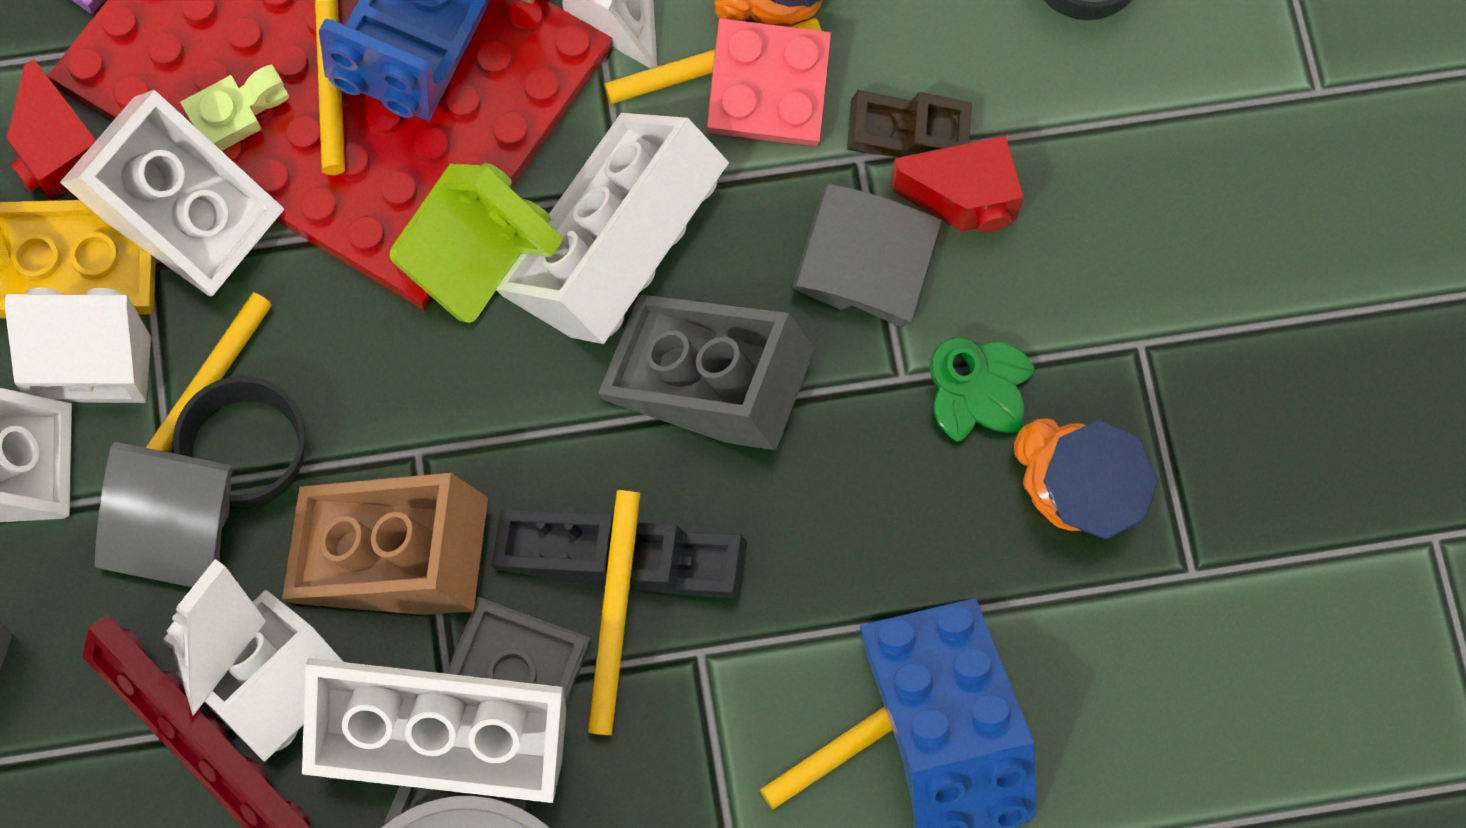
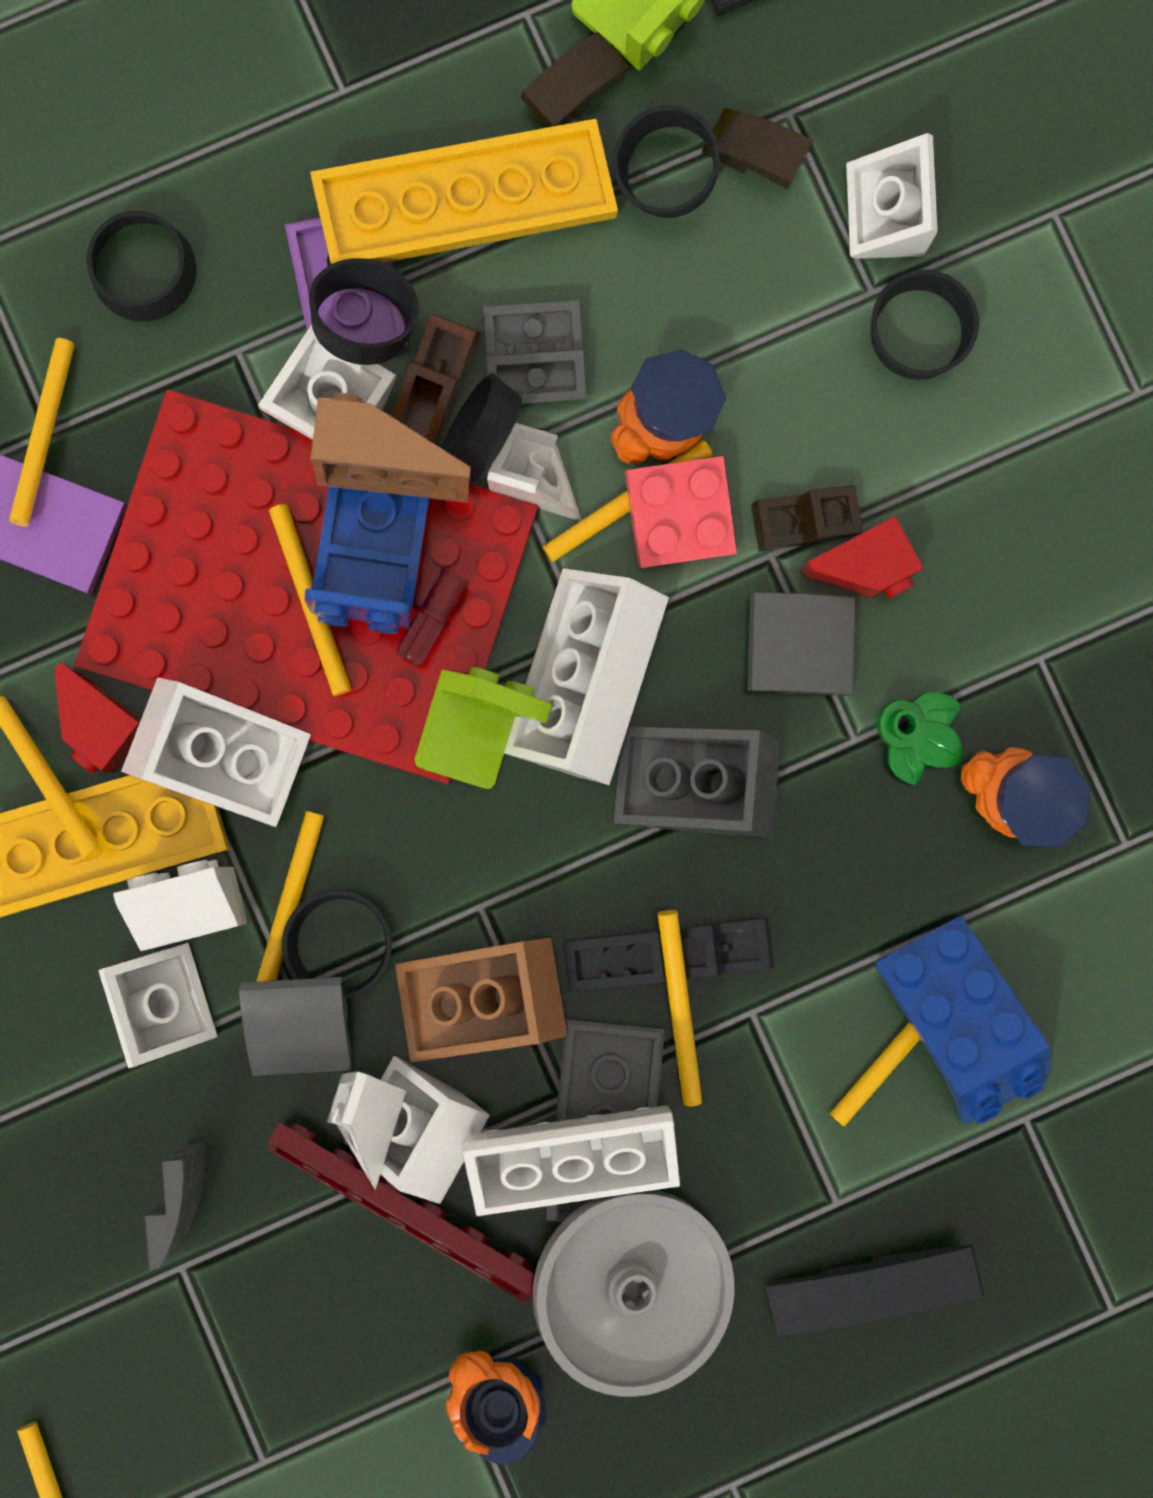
camera: 15 degrees left, 15 degrees up
yellowish green plate [180,64,289,151] -> none
none -> dark red axle [397,568,470,666]

